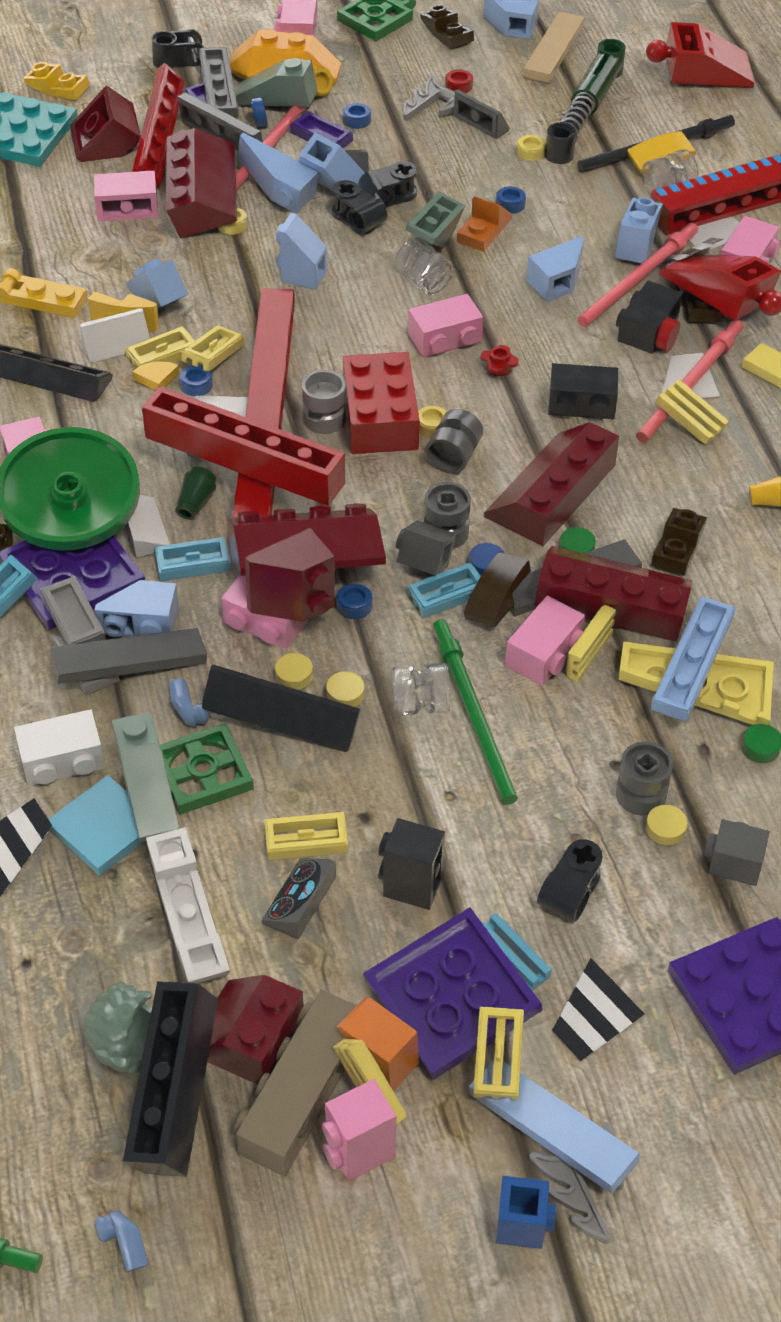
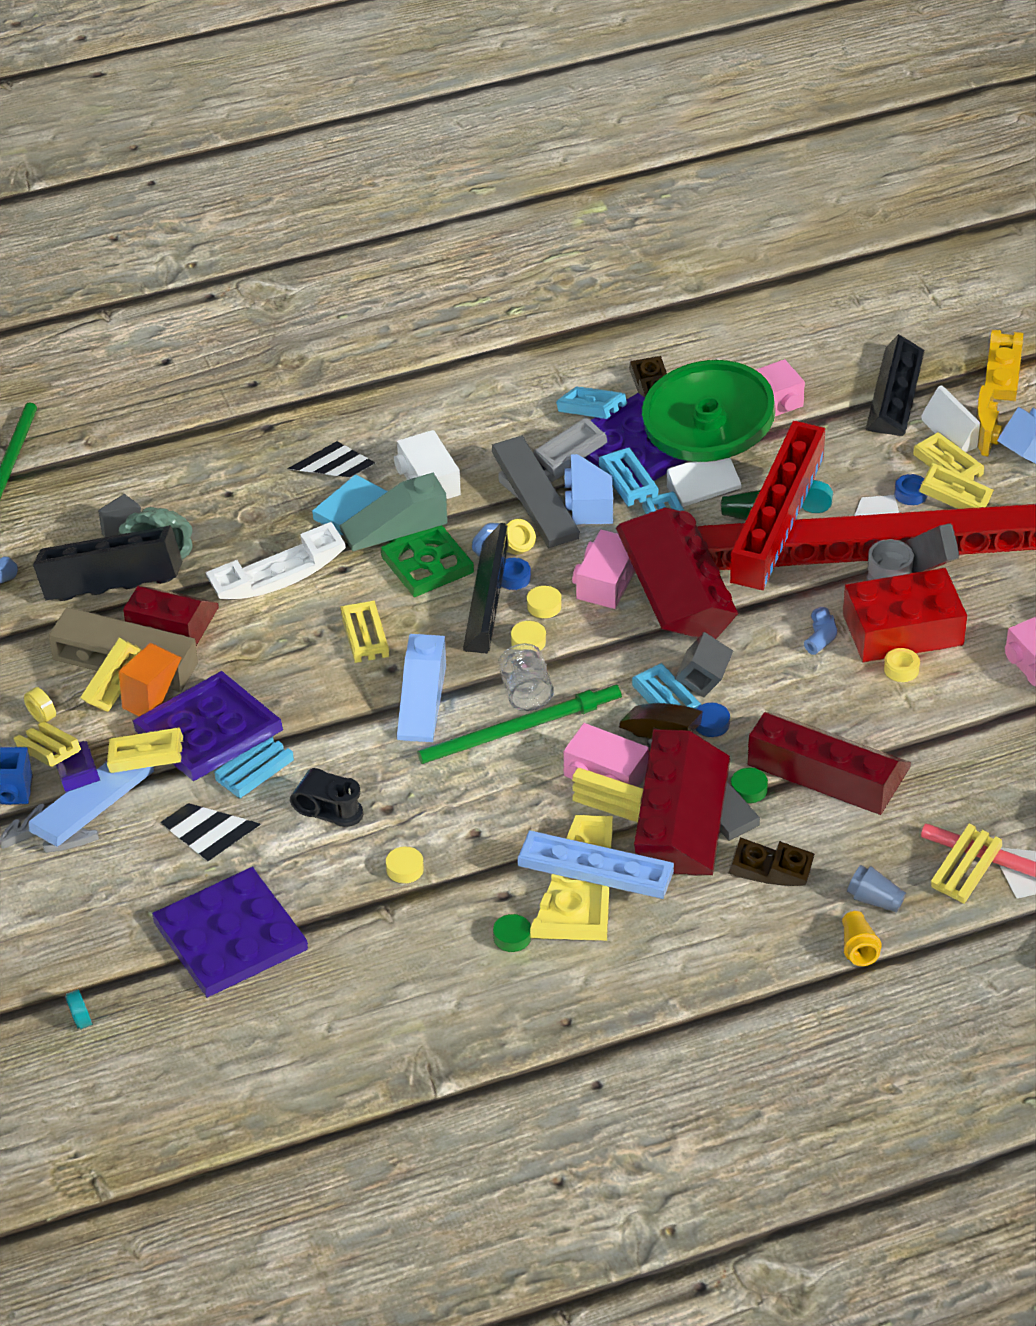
camera: 85 degrees right, 5 degrees down
yellow tile [132,362,179,390] -> none
dark red slope [245,528,335,622] -> none
slope [262,858,336,939] -> none
bright pink brick [322,1079,397,1181] -> none
blue tile [336,584,373,619] -> none
black brick [378,818,445,910] -> none
dark grey wheel [424,482,471,549] -> none
dark grey wheel [425,409,483,473] -> none
red plate [481,345,519,376] -> none
black brick [548,363,619,420] -> none
dark grey wheel [616,741,673,816] -> none
dark grey brick [704,819,770,886] -> none
none -> light yellow tile [14,721,81,767]
none -> light yellow tile [24,687,56,723]
none -> dark purple tile [53,741,100,792]
none -> dark grey slope [98,494,141,537]
none -> light blue slope [397,634,446,742]
none -> light yellow tile [506,519,536,555]
none -> medium azure tile [599,448,659,507]
none -> medium blue arm [804,607,837,655]
none -> sand blue cone [847,865,906,913]
none -> dark grey tile [904,523,959,573]

